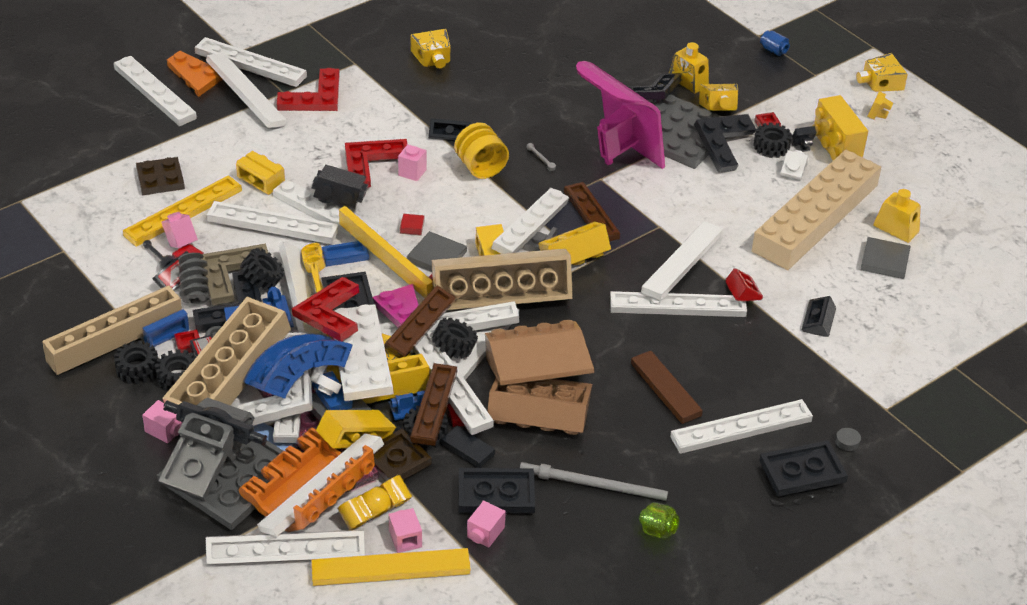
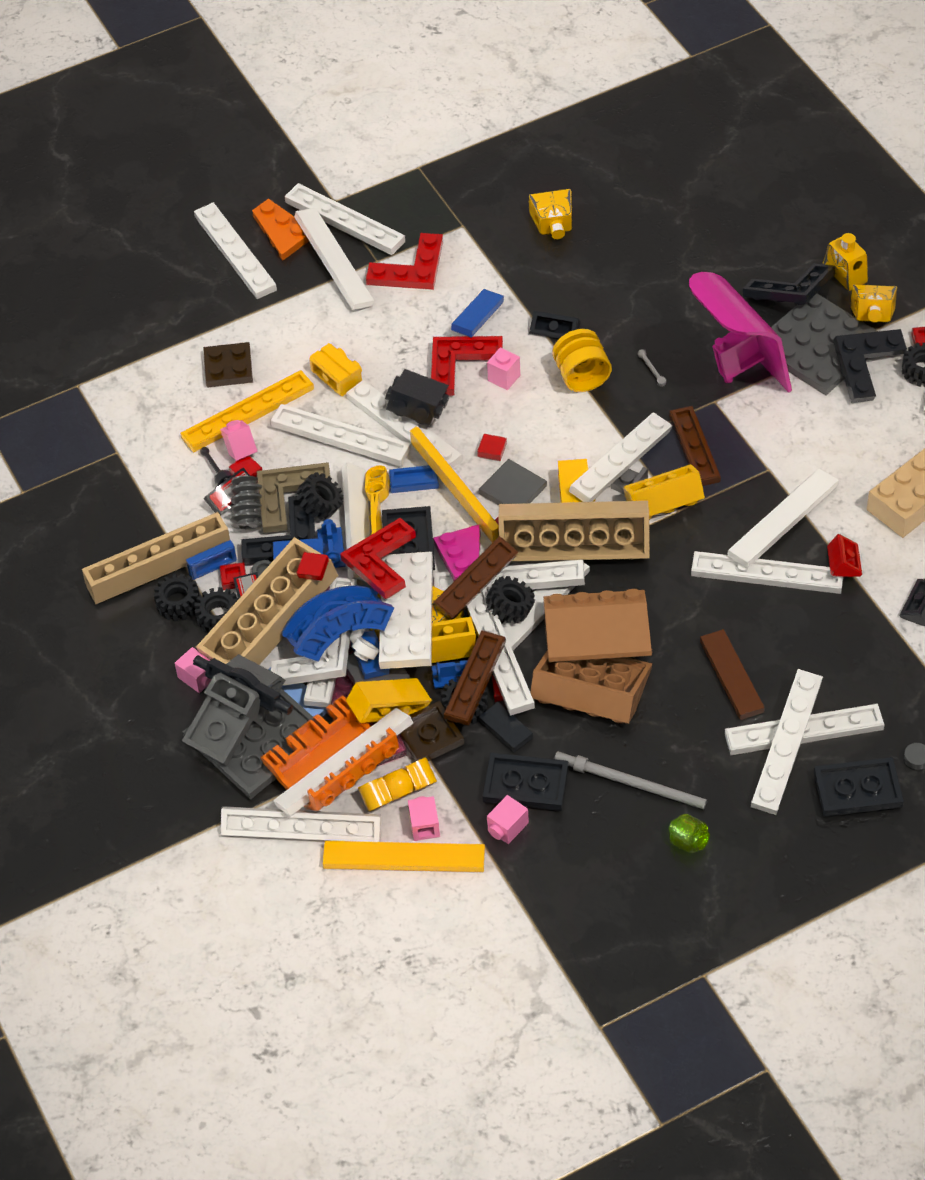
camera: 15 degrees right, 10 degrees up
none -> red tile [296,552,329,581]
none -> blue tile [451,289,504,337]
none -> white plate [751,669,823,815]

